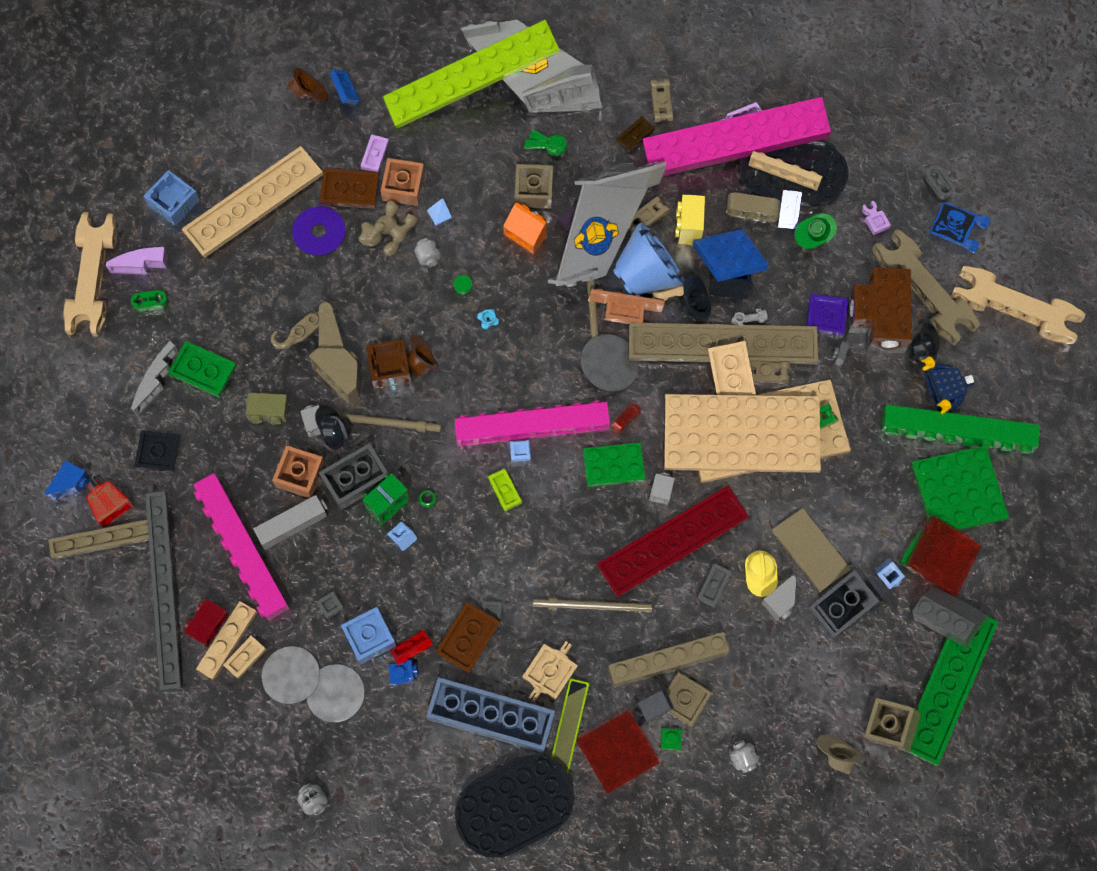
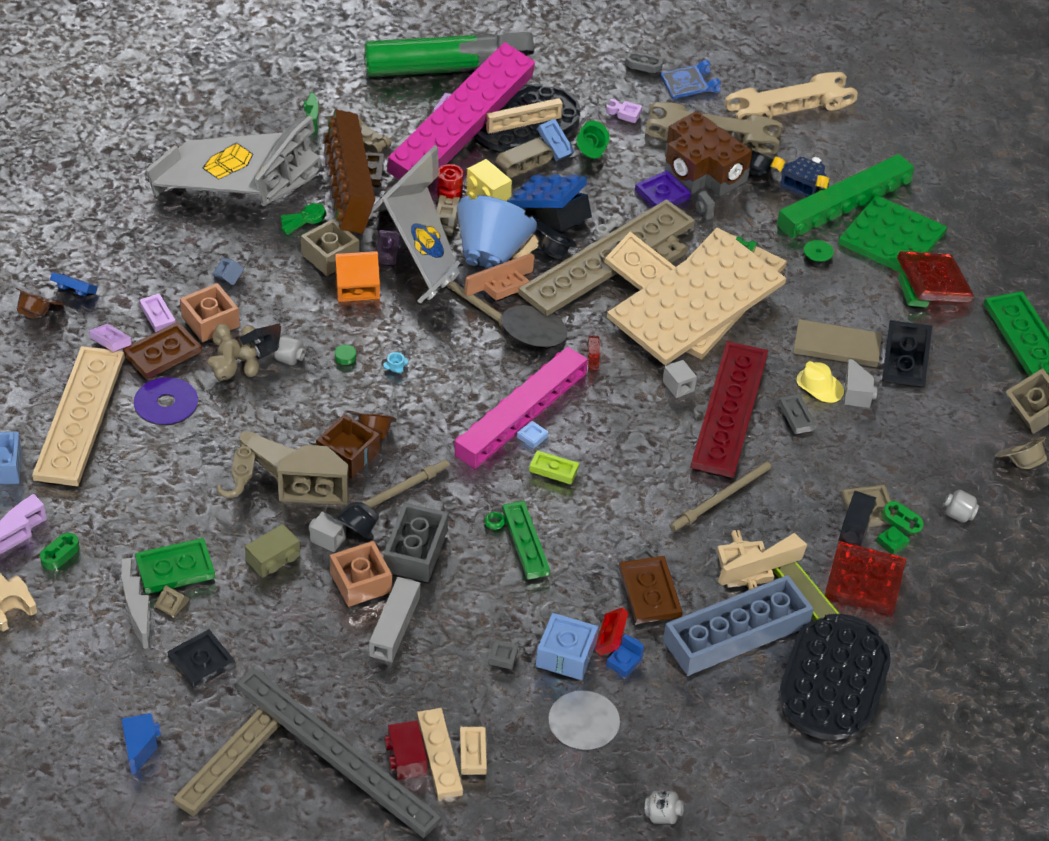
camera: 45 degrees left, 25 degrees down
red torso [86,479,134,528] -> none
dark pink brick [193,473,289,621] -> none
flat silver sticker [262,646,319,704] -> none
green container [362,473,410,526] -> none
lime plate [383,19,560,129] -> none
light blue slope [387,522,417,551] -> none
light blue slope [427,199,452,226] -> none
green plate [583,443,645,487] -> none
dark tan brick [608,632,730,688] -> none
medium blue brick [873,558,905,589] -> none
dark grey slope [912,586,988,648] -> none
none -> lavender plate [89,324,132,352]
none -> dark tan slope [154,585,190,617]
none -> sand blue slope [212,257,244,285]
none -> black slope [240,323,281,358]
none -> green slope [303,93,319,134]
none -> reddish brown brick [322,109,375,234]
none -> green piece [364,32,534,77]
none -> red wheel [437,164,463,199]
none -> green plate [502,501,550,580]
none -> tan slope [718,533,807,586]
none -> green piece [804,240,834,262]
none -> green beam [881,501,923,536]

